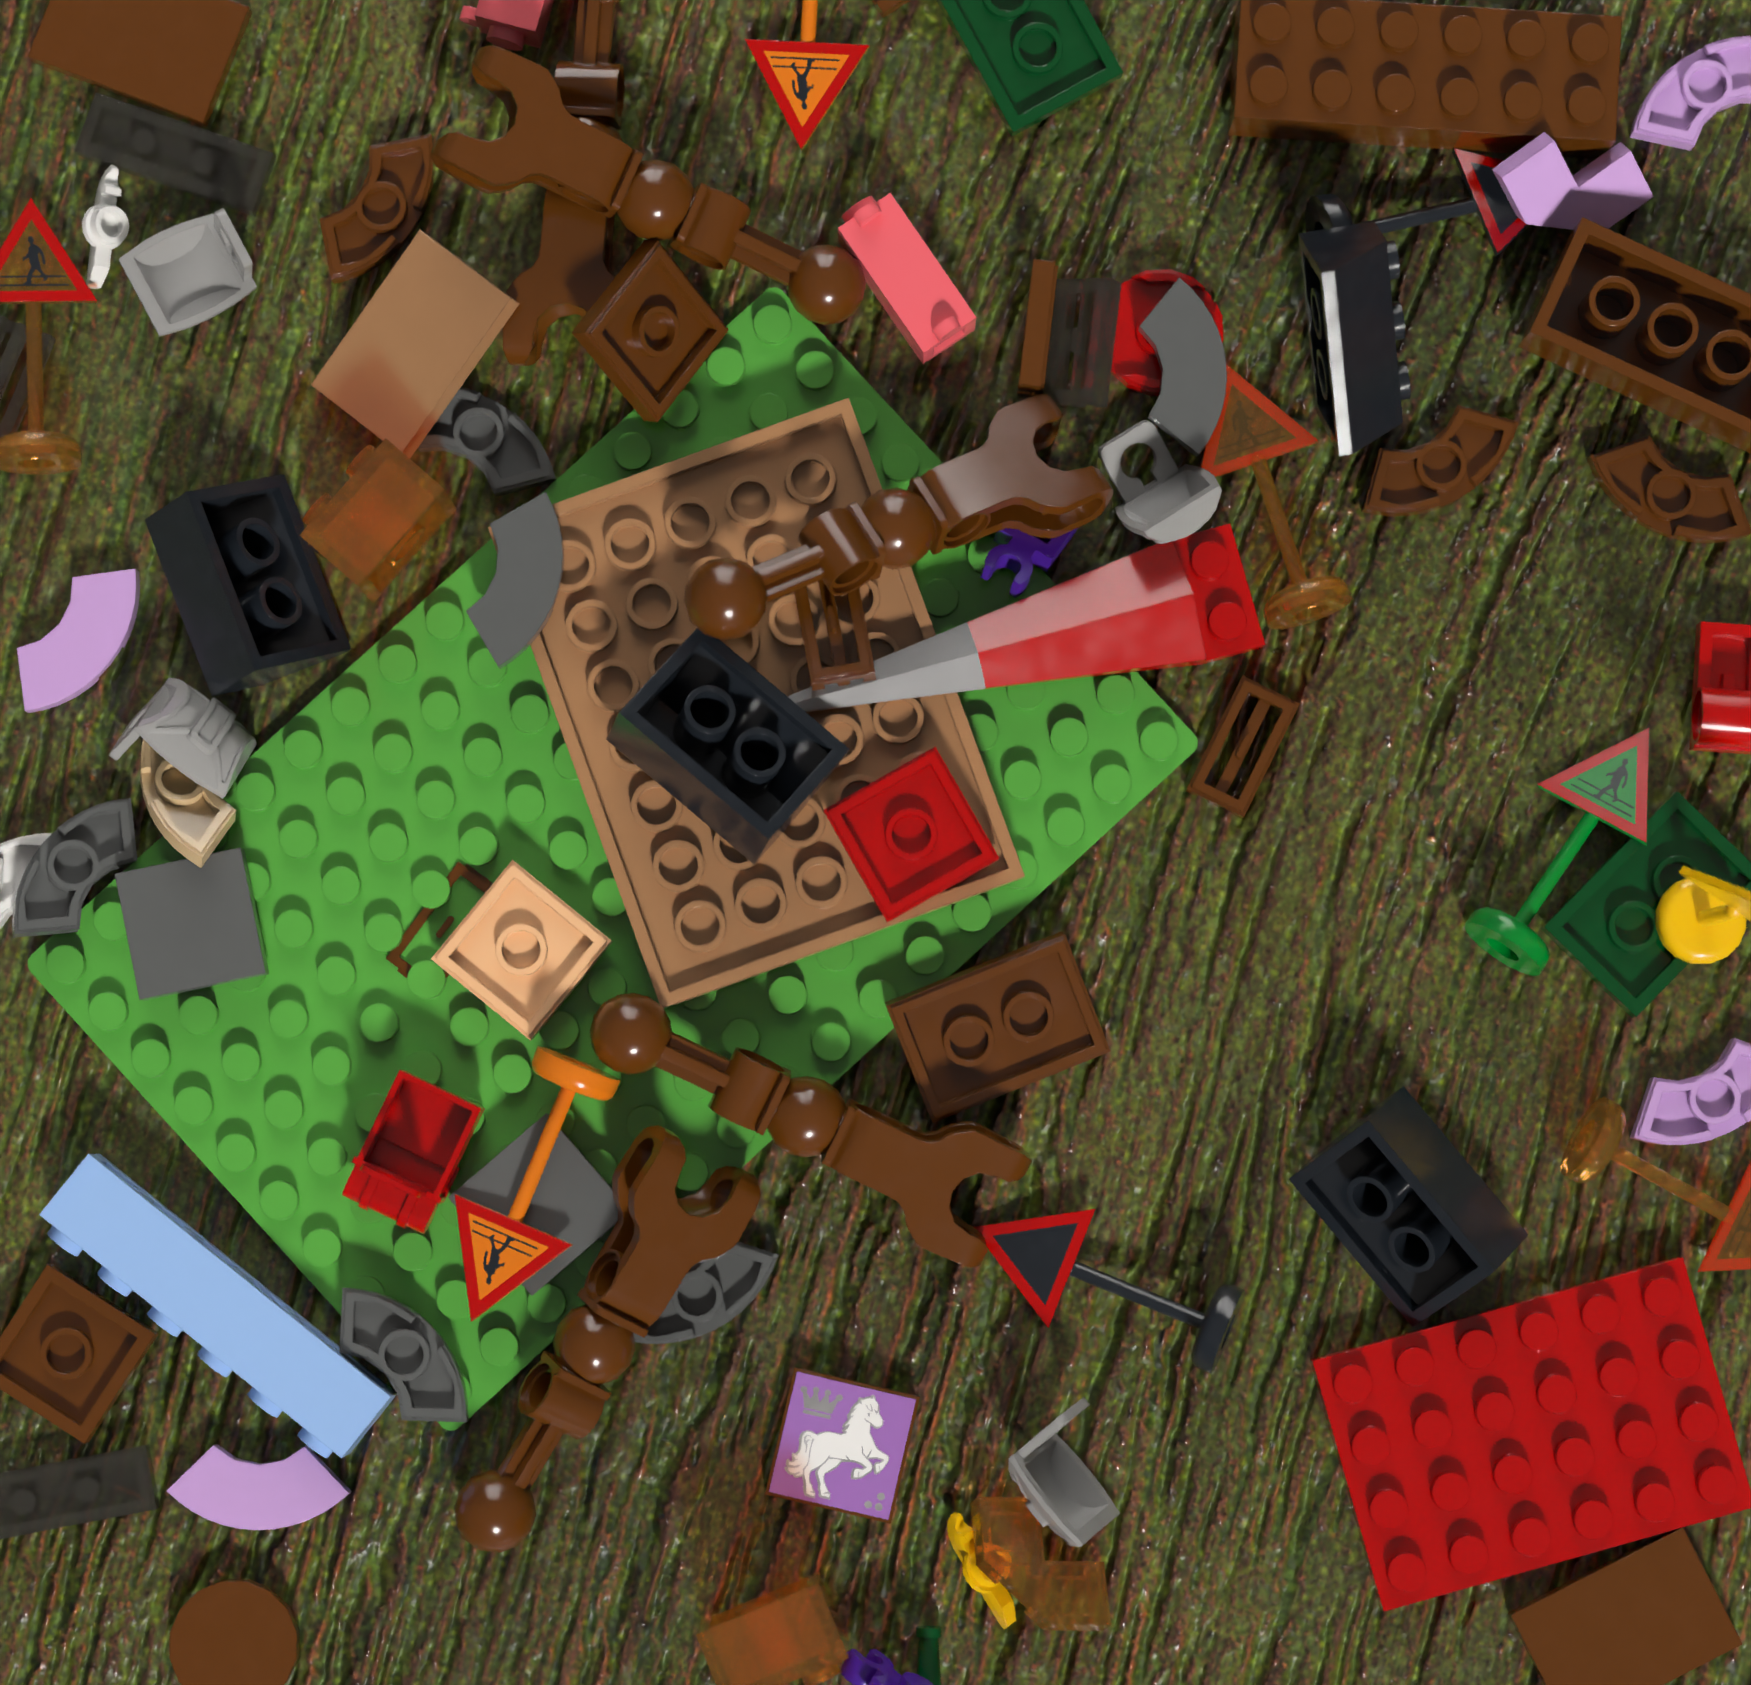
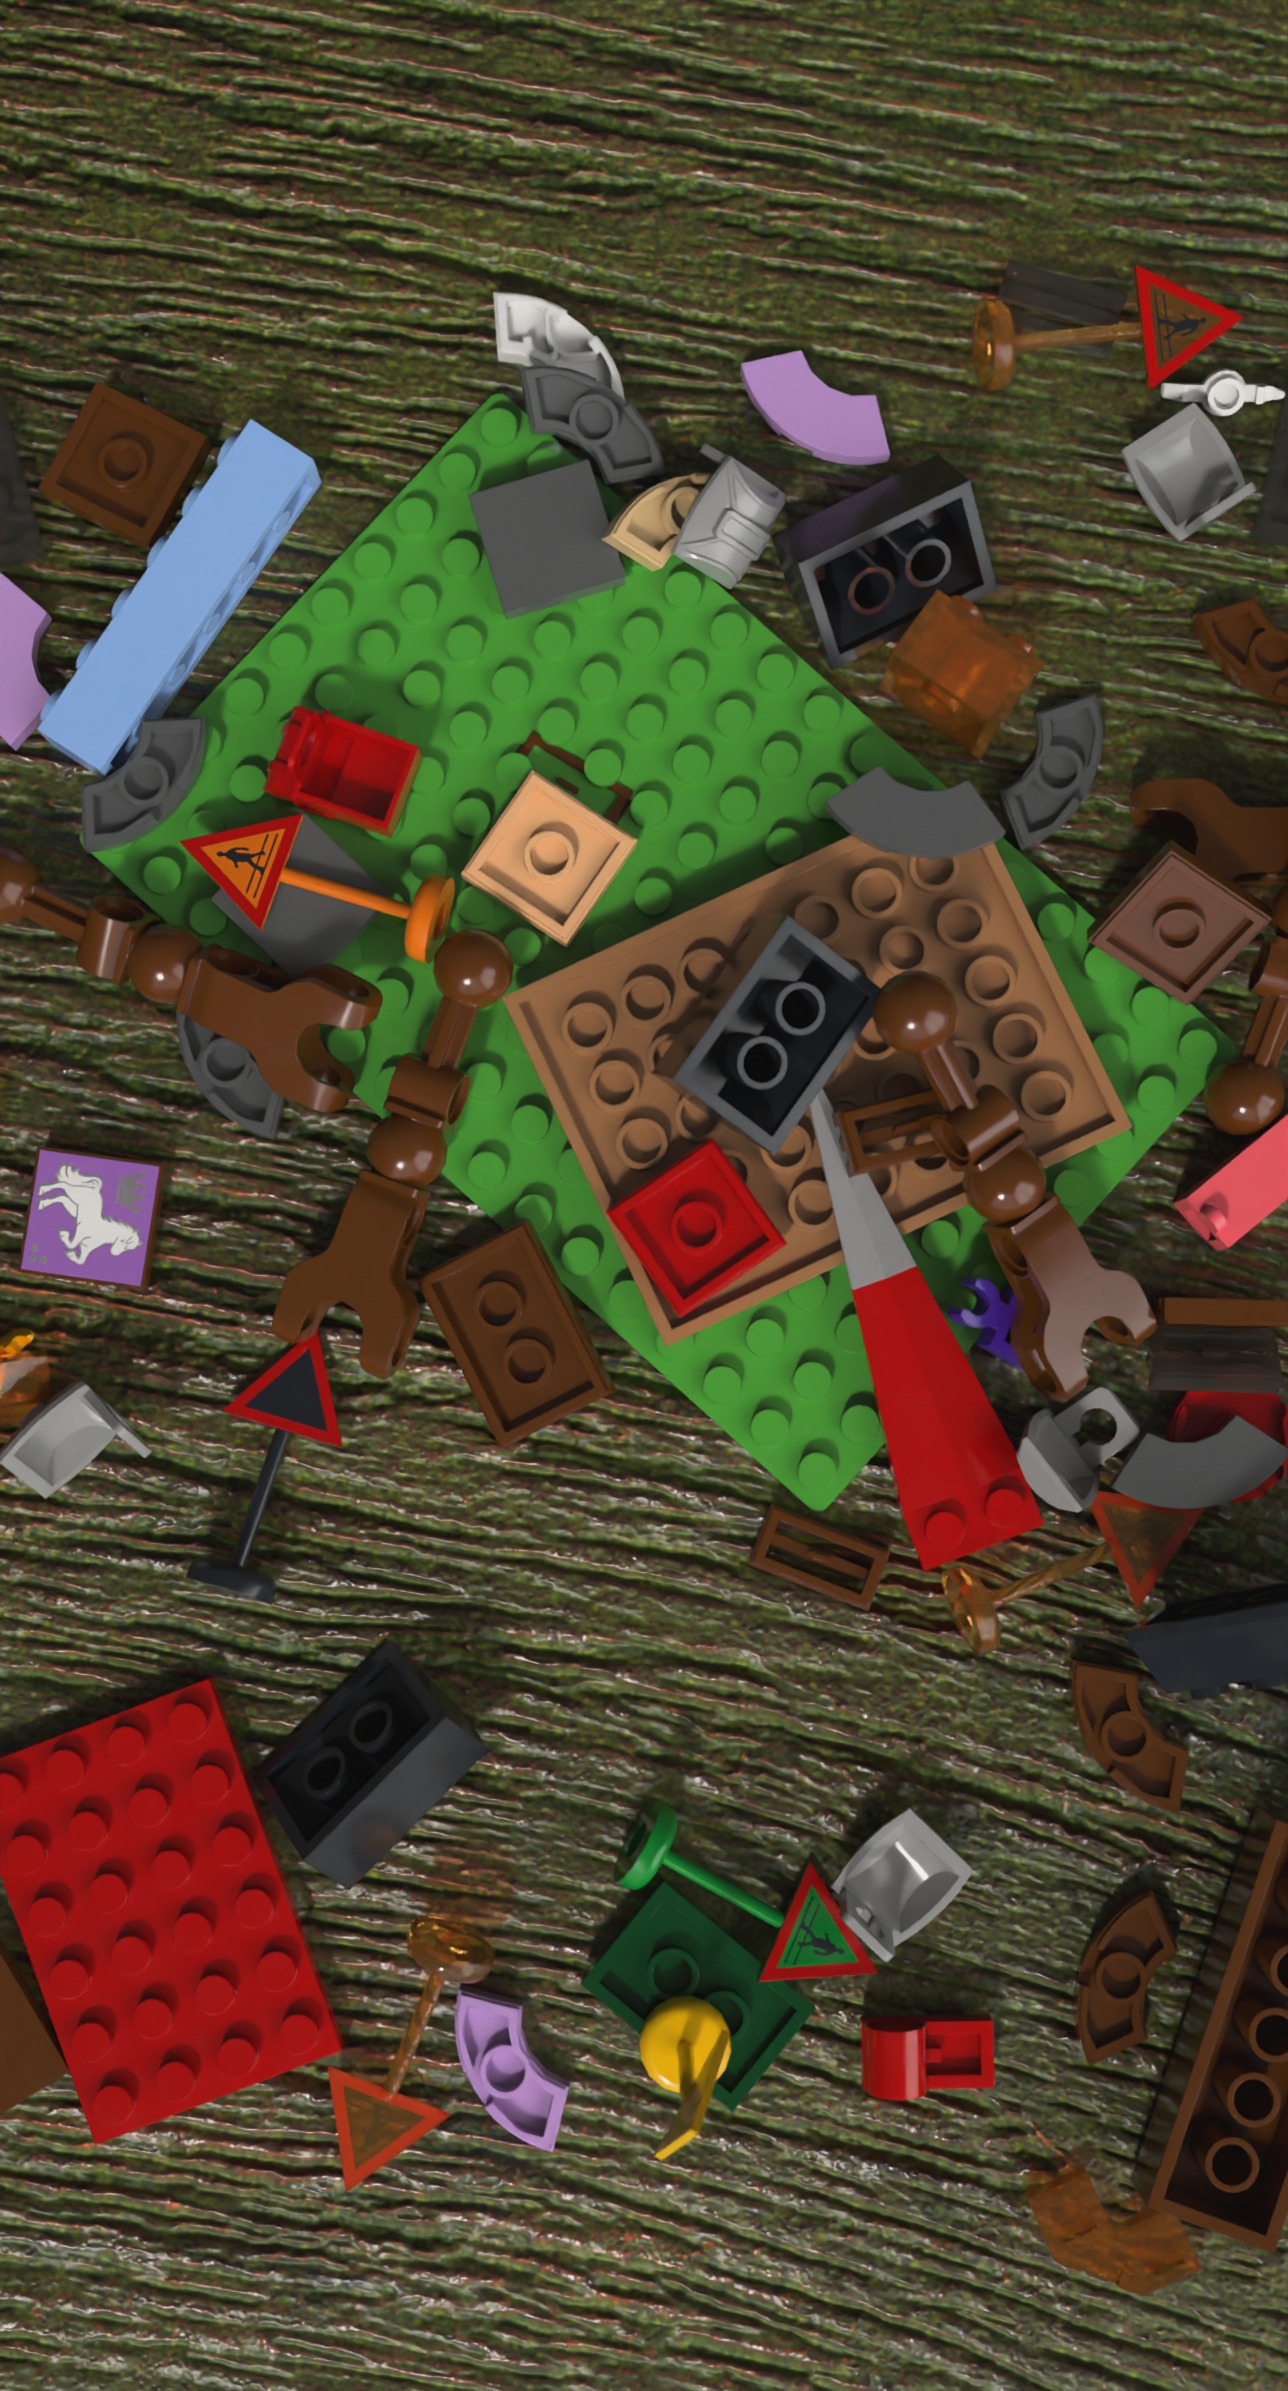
camera: 85 degrees right, 0 degrees up
medium nougat tile [311,230,520,459] -> none
none -> light grey piece [831,1806,974,1962]

